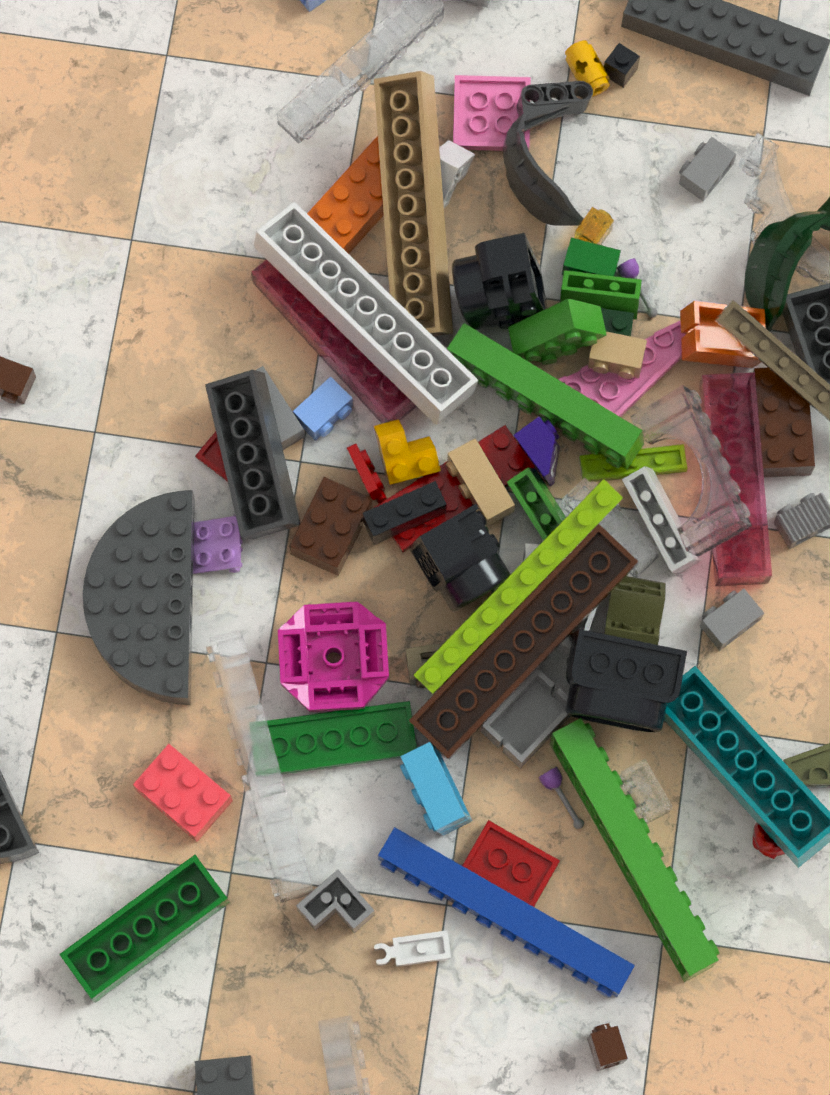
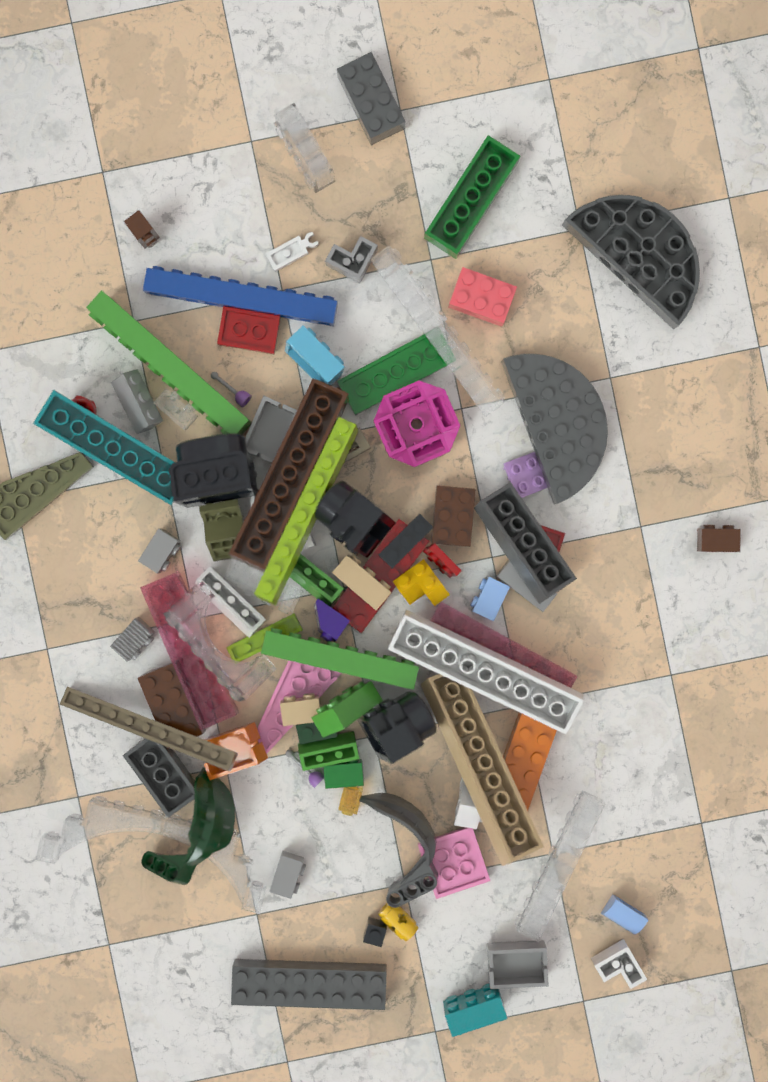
camera: 160 degrees right, 15 degrees up
none -> light grey brick [111,369,163,434]

